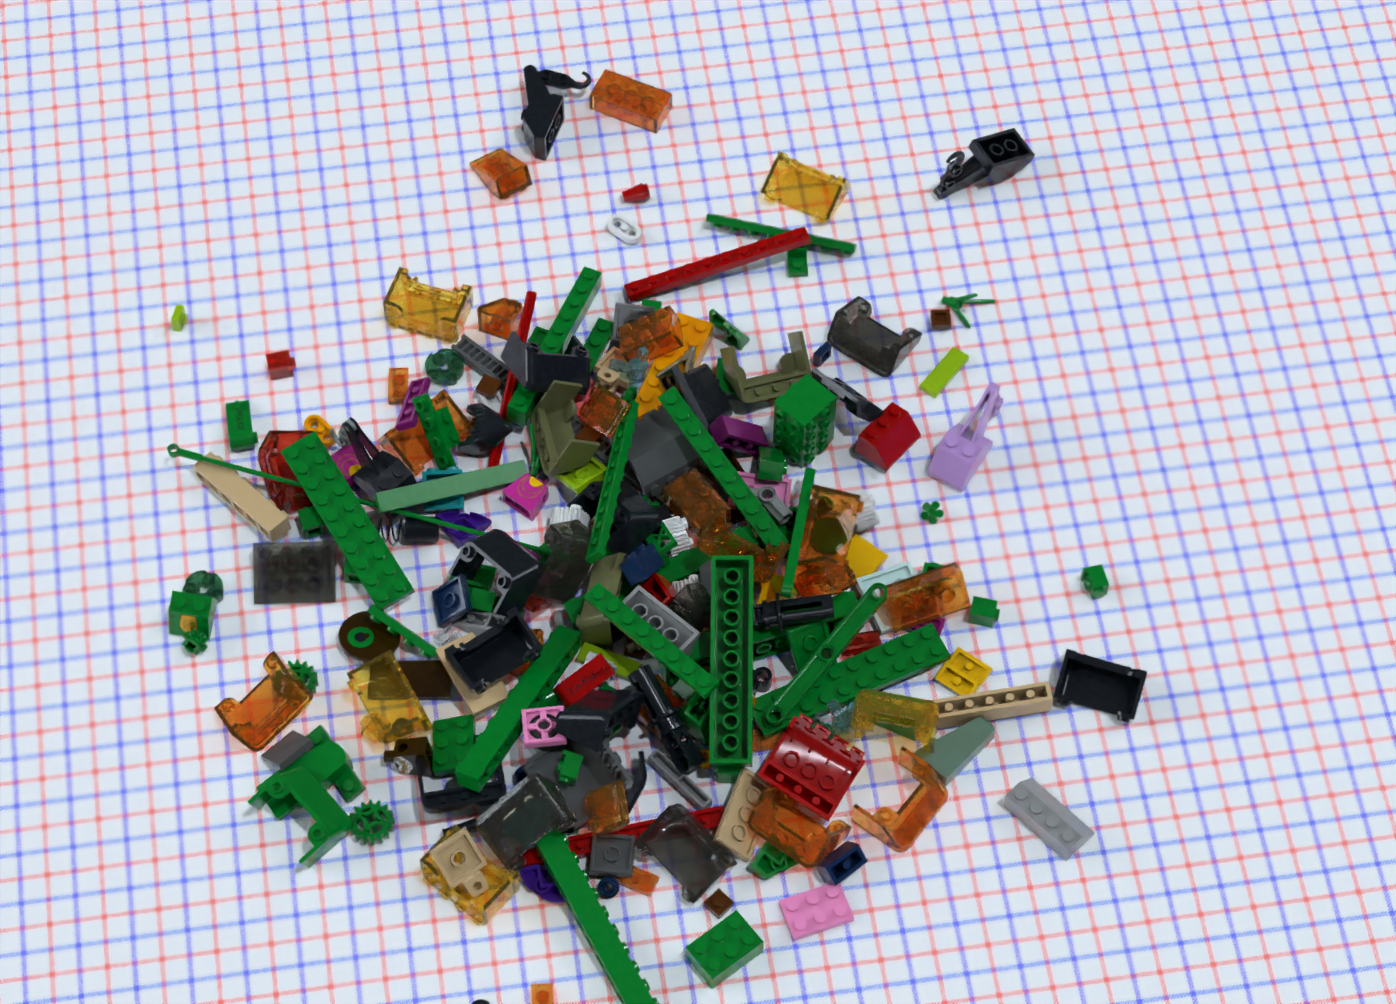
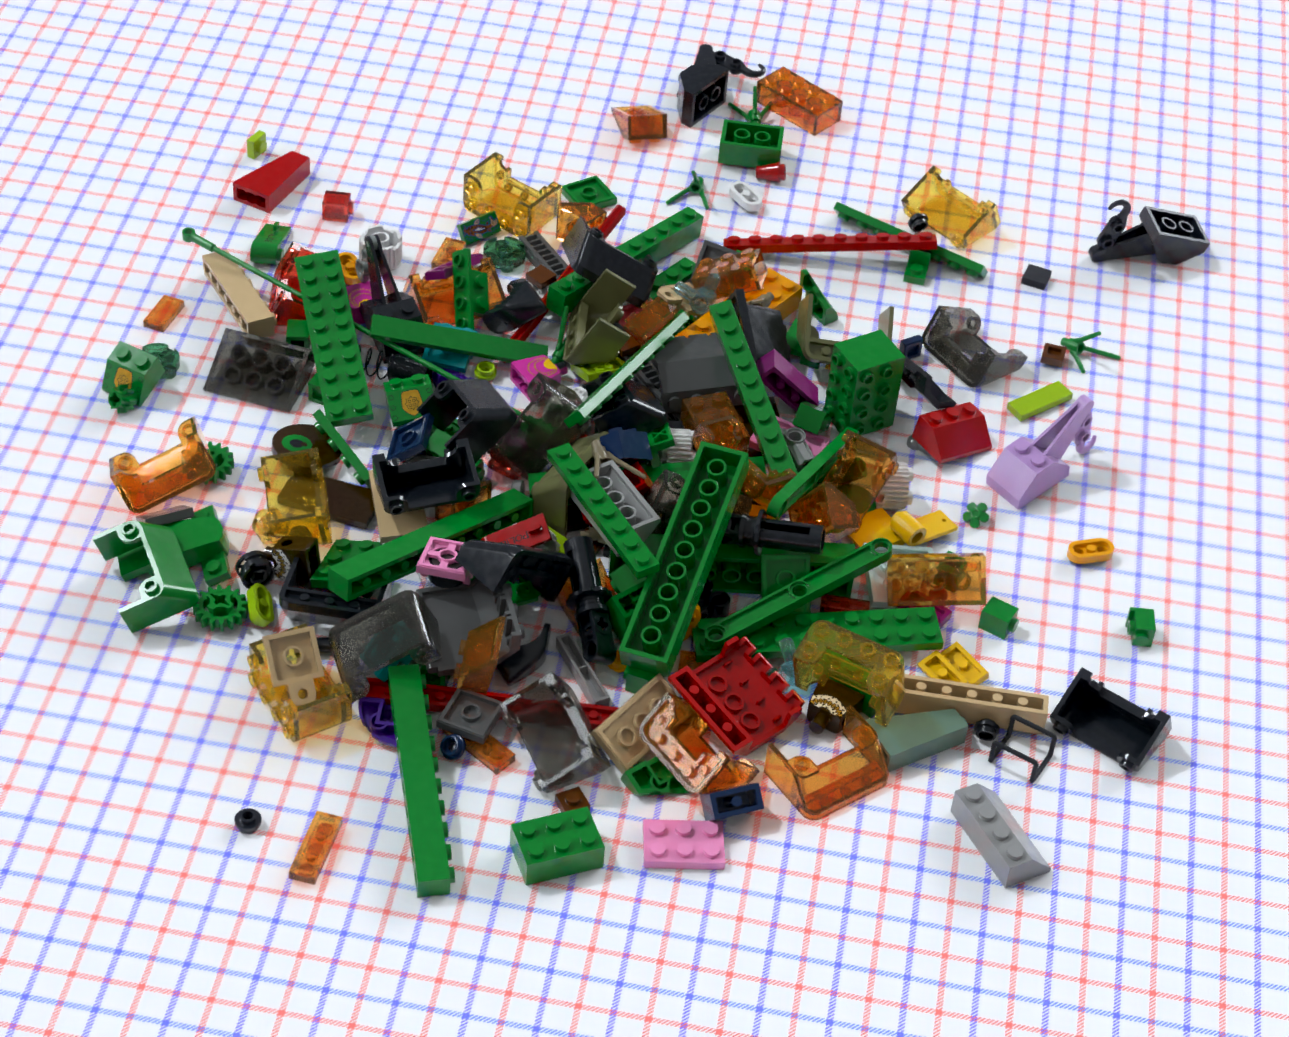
camera: 15 degrees right, 15 degrees down
green brick [556,750,584,786] -> none
none -> clear orange tile [143,295,185,333]
none -> red slope [233,151,310,213]
none -> black wheel [235,550,275,589]
none -> lime plate [247,583,274,627]
none -> white brick [359,224,402,271]
none -> green slope [383,374,433,427]
none -> tile [457,211,501,245]
none -> lime plate [474,361,497,381]
none -> green tile [560,175,617,215]
none -> dark tan plant [591,439,647,479]
none -> green plant [666,171,709,210]
none -> green brick [718,119,784,168]
none -> green plant [728,86,774,124]
none -> dark brown torso [806,675,865,734]
none -> yellow door [890,510,958,546]
none -> black plate [908,213,928,232]
none -> black plate [974,719,1000,741]
none -> black piece [988,715,1057,783]
none -> black piece [1021,264,1052,290]
none -> light orange plate [1067,538,1114,564]

